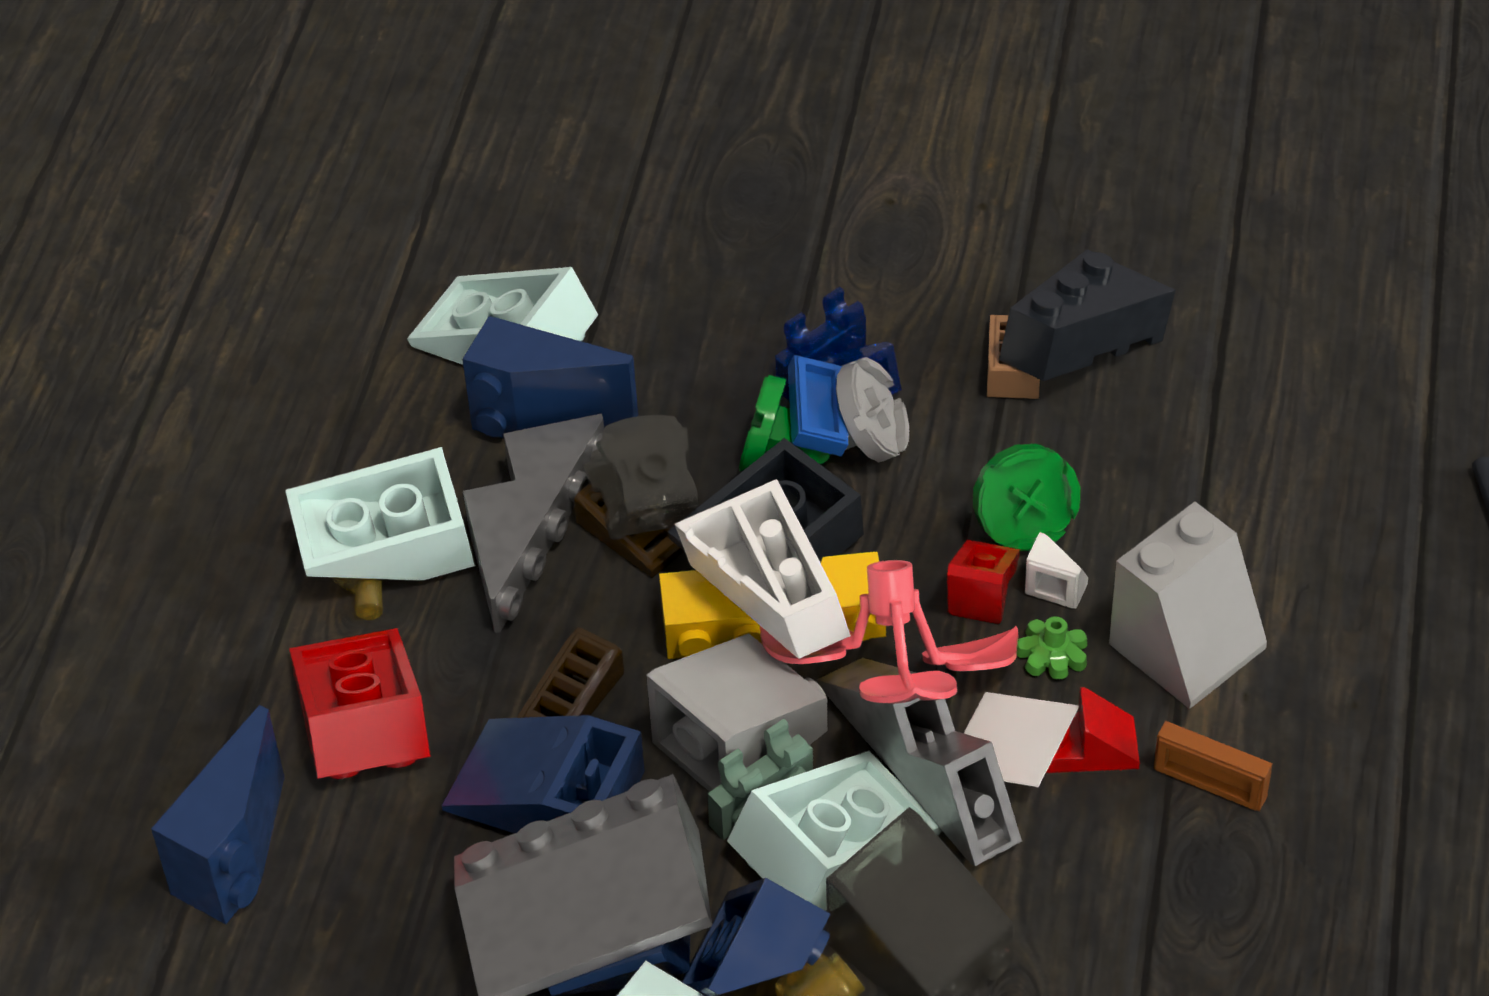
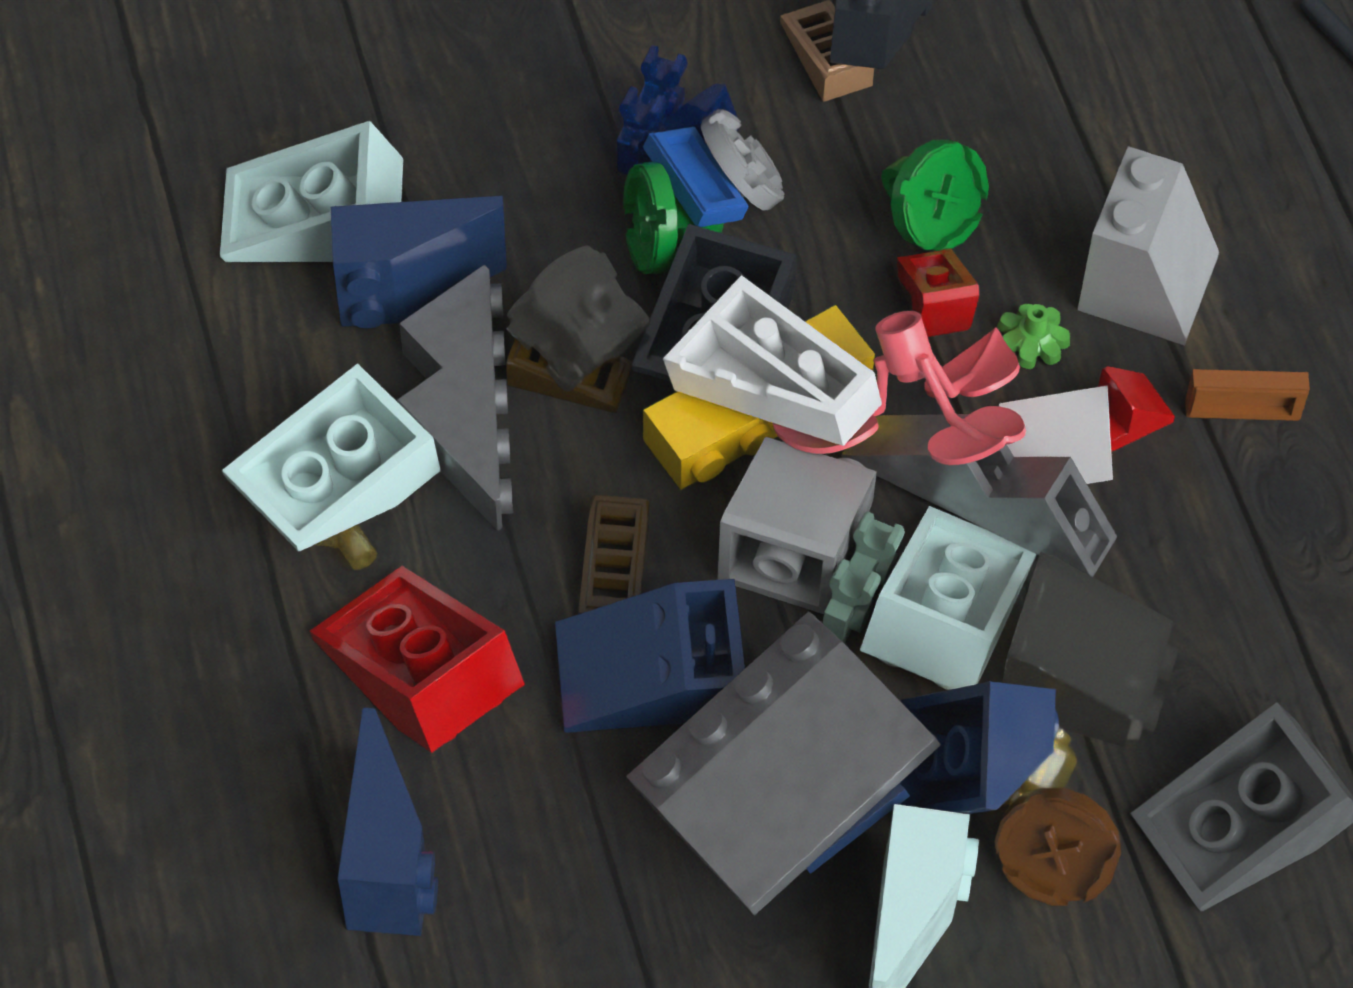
camera: 30 degrees left, 10 degrees up
white slope [1025,532,1088,609] -> none

